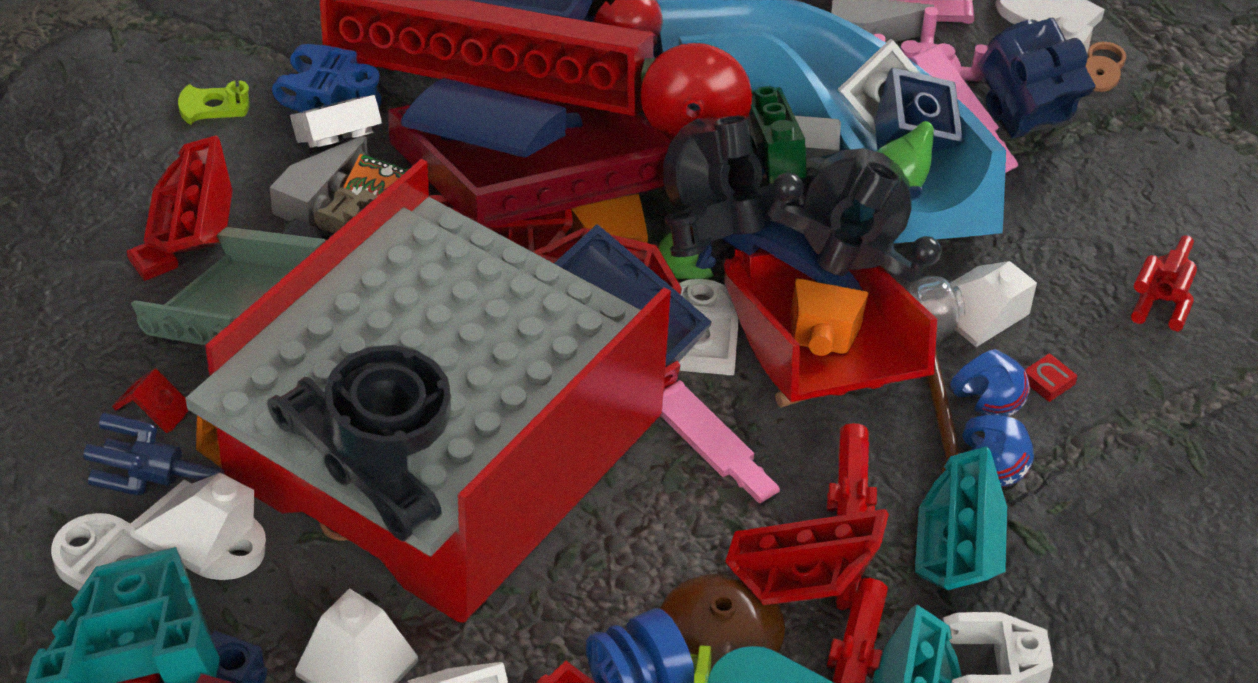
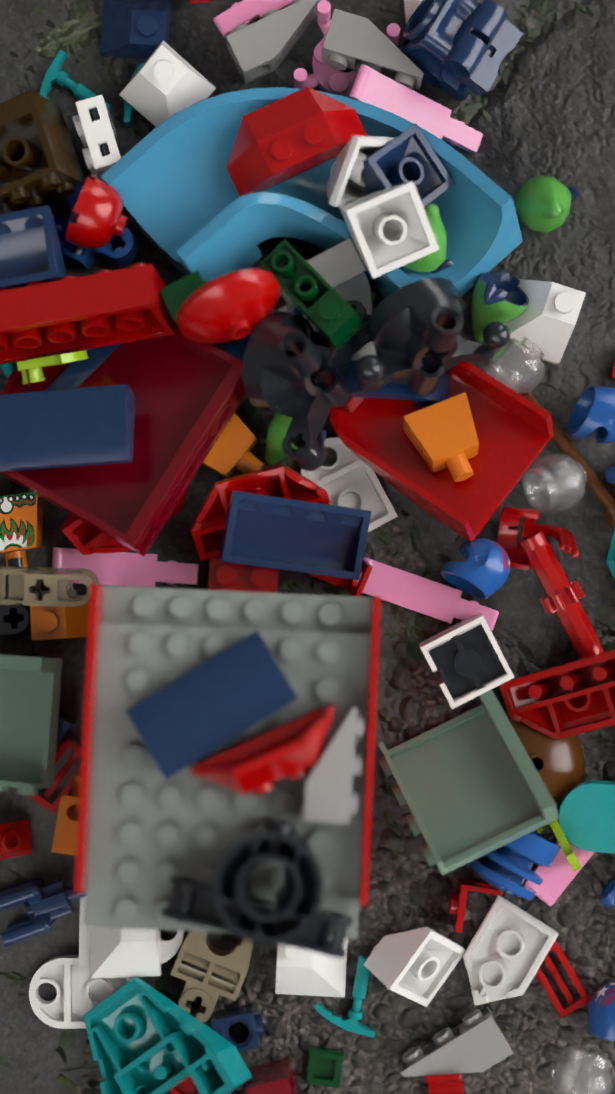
camera: 30 degrees left, 40 degrees up
none -> lime piece [17,350,88,384]
none -> dark blue slope [126,630,298,779]
none -> dark tan piece [170,931,253,1023]
none -> red wedge [190,703,335,797]
none -> red wedge [226,87,367,197]
none -> light grey slope [301,706,364,825]
none -> light grey slope [322,9,424,90]
none -> white slope [339,181,439,278]
none -> sand green panel [378,689,559,875]
none -> black piece [418,612,515,709]
none -> blue helmet [440,538,510,599]
none -> hat [471,269,529,342]
none -> red helmet [497,506,579,570]
none -> bright green hat [512,175,580,233]
none -> clear piece [522,453,587,512]

